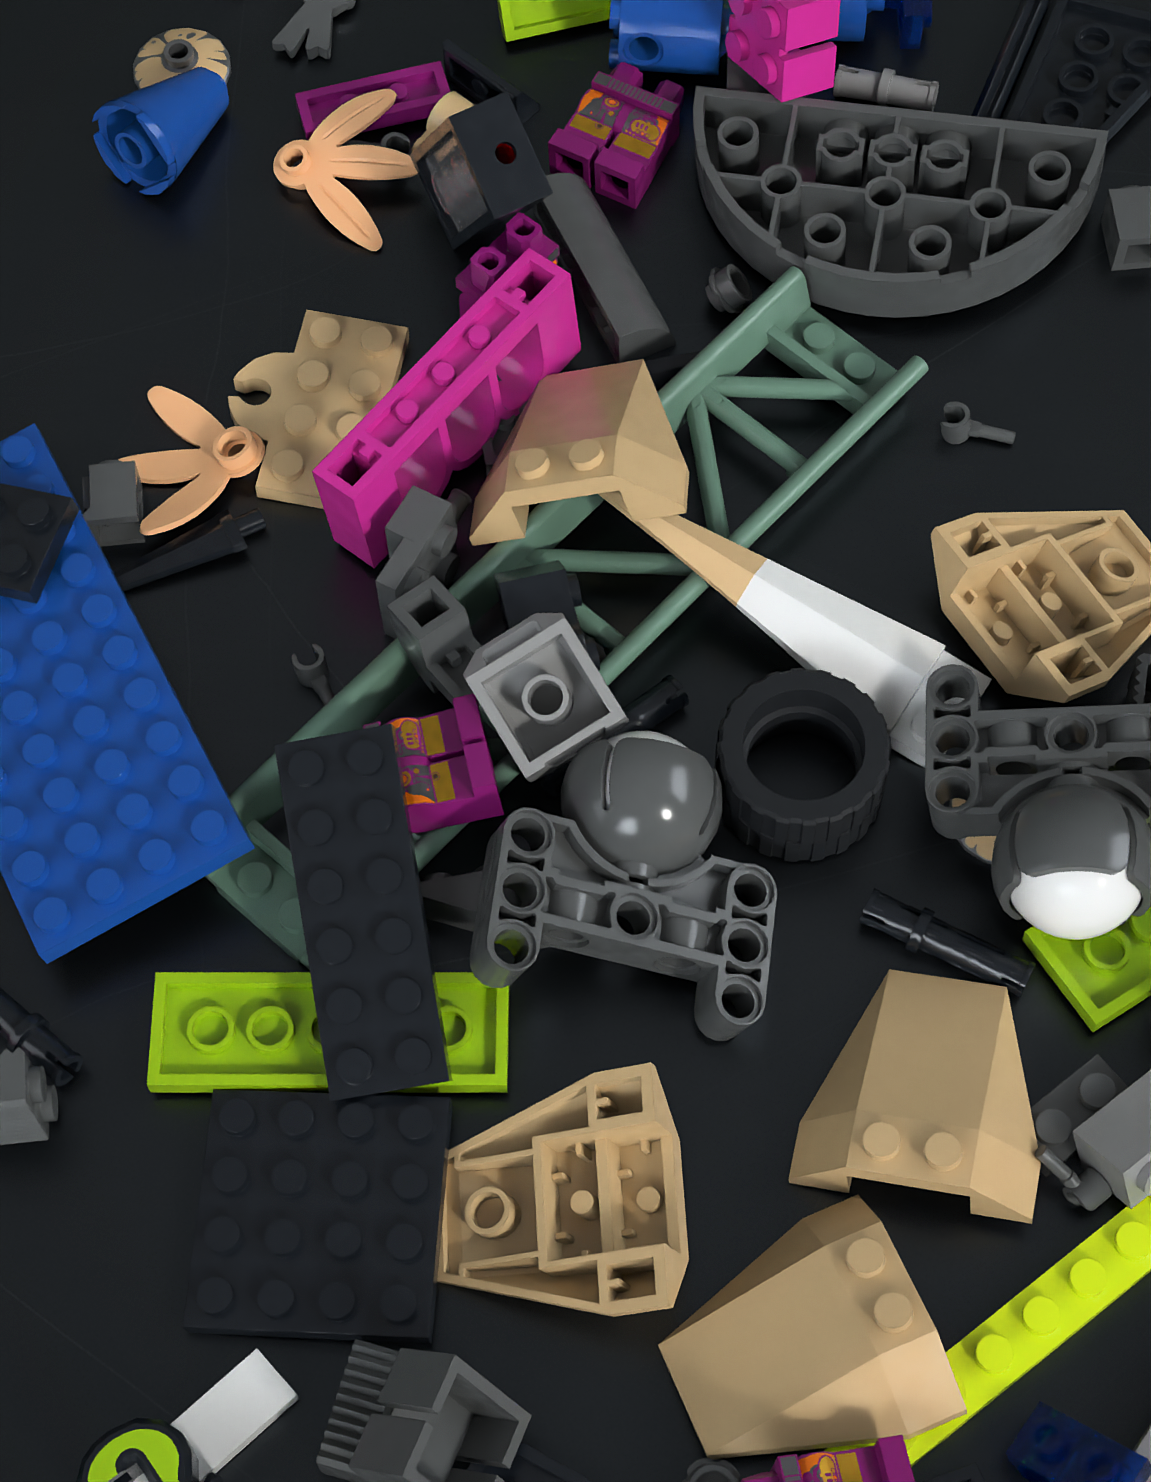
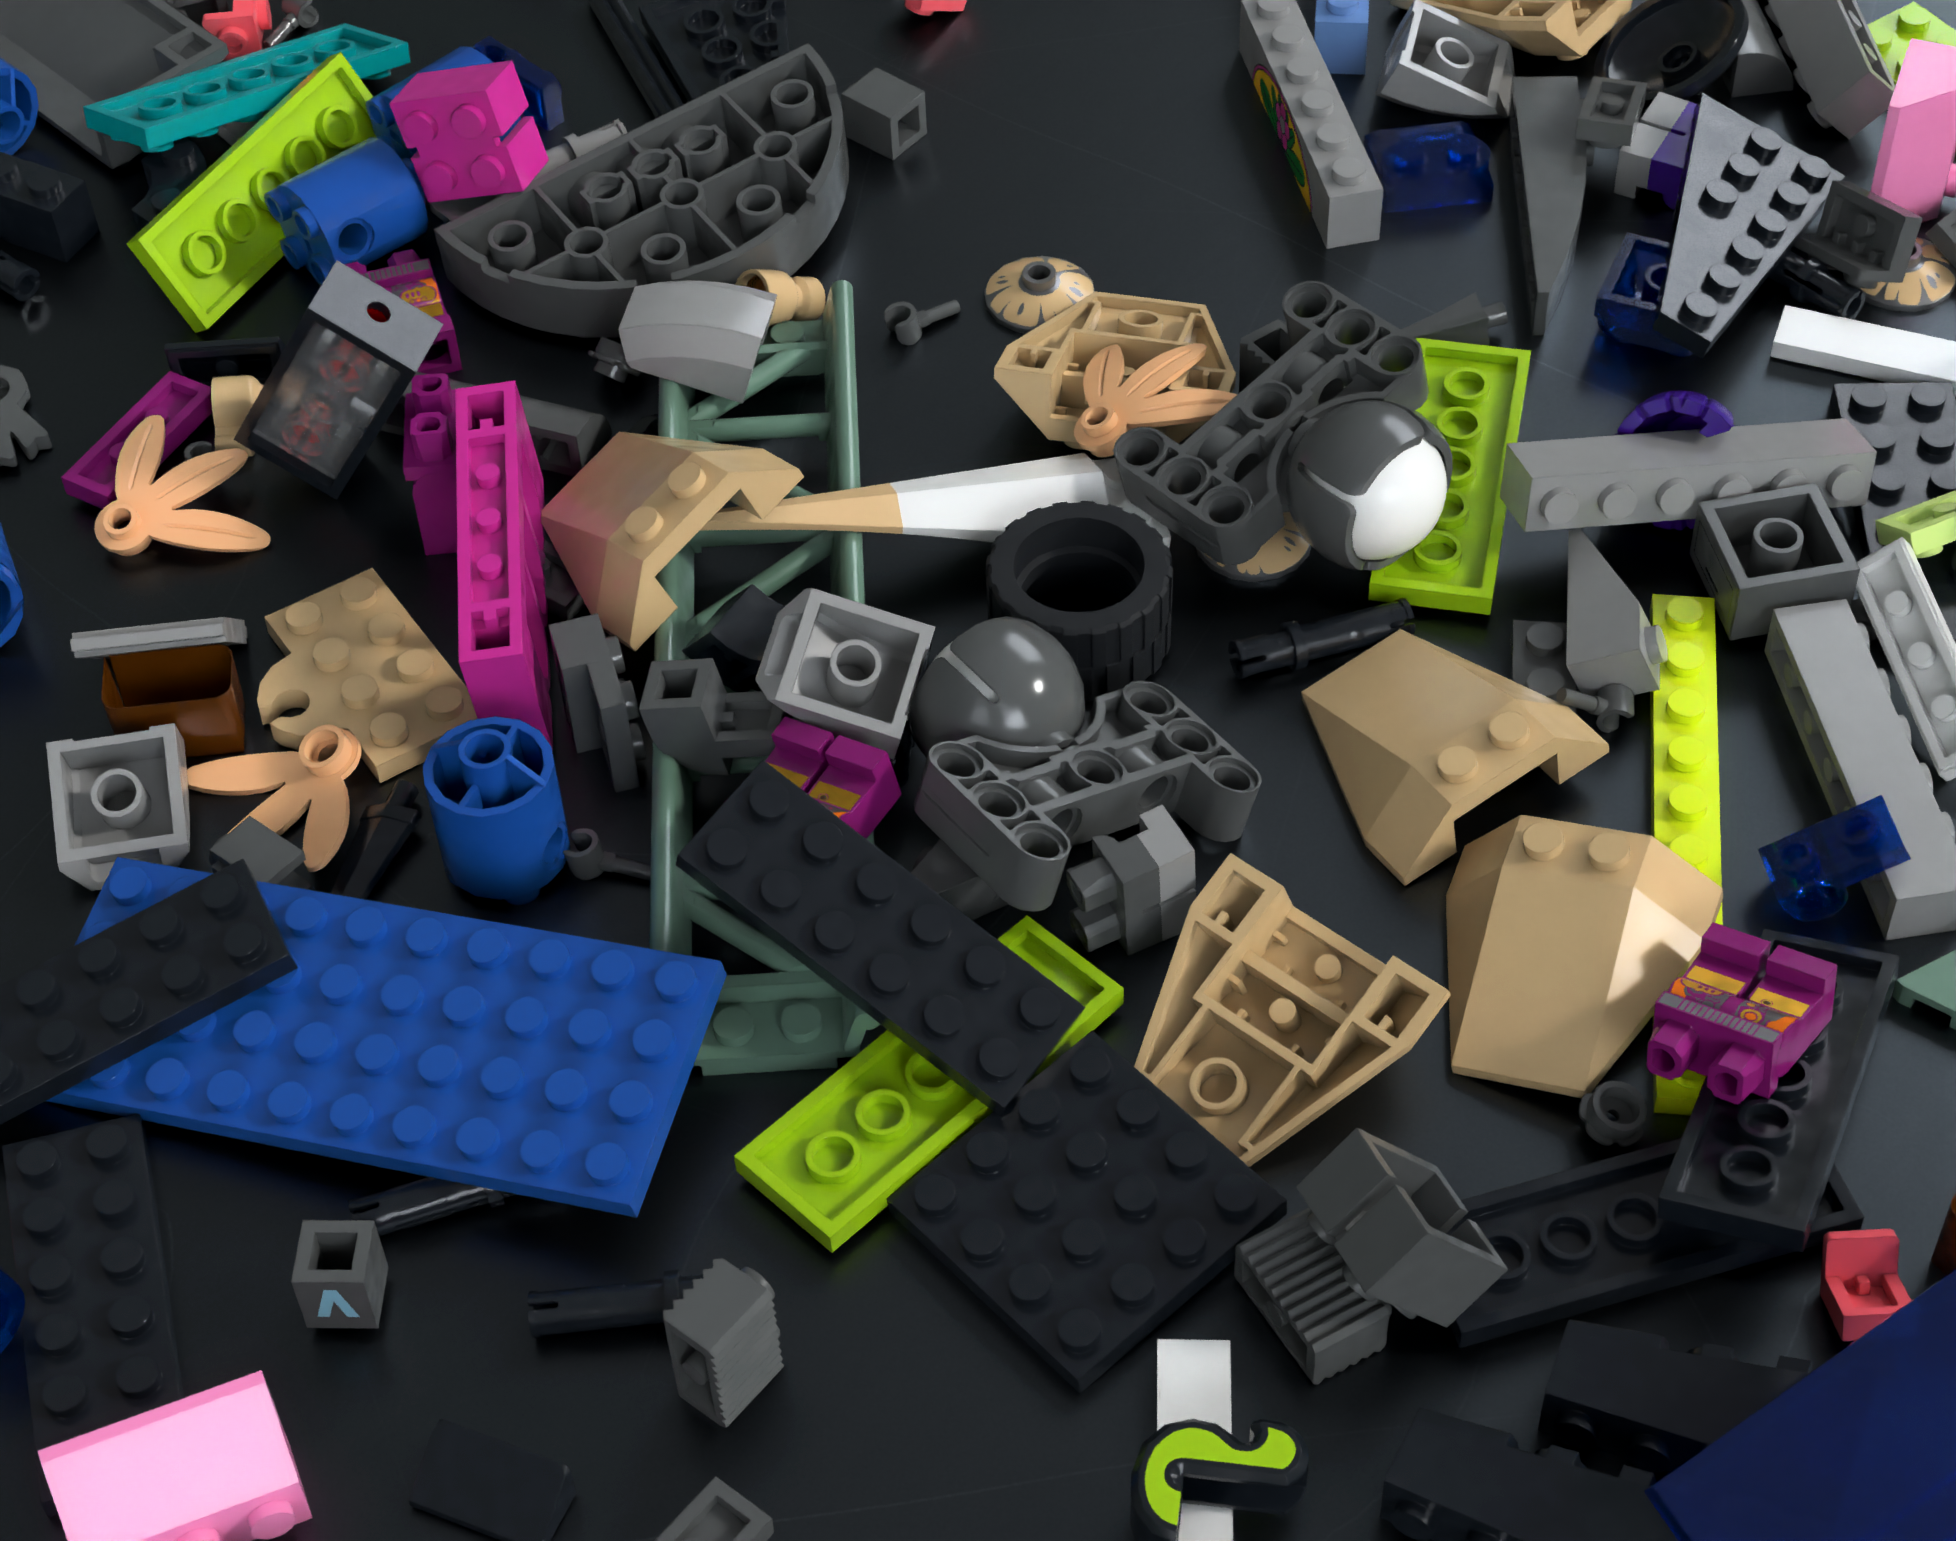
camera: 45 degrees left, 15 degrees down
none -> light grey slope [46,723,190,891]
none -> light grey piece [70,617,248,659]
none -> reddish brown piece [101,644,246,758]
none -> blue cylinder [423,716,570,905]
none -> light grey slope [618,280,777,404]
none -> tan piece [735,269,826,327]
none -> tan dish [984,256,1095,334]
none -> dark grey hips [1066,804,1196,956]
none -> light nougat plant [1074,343,1238,457]

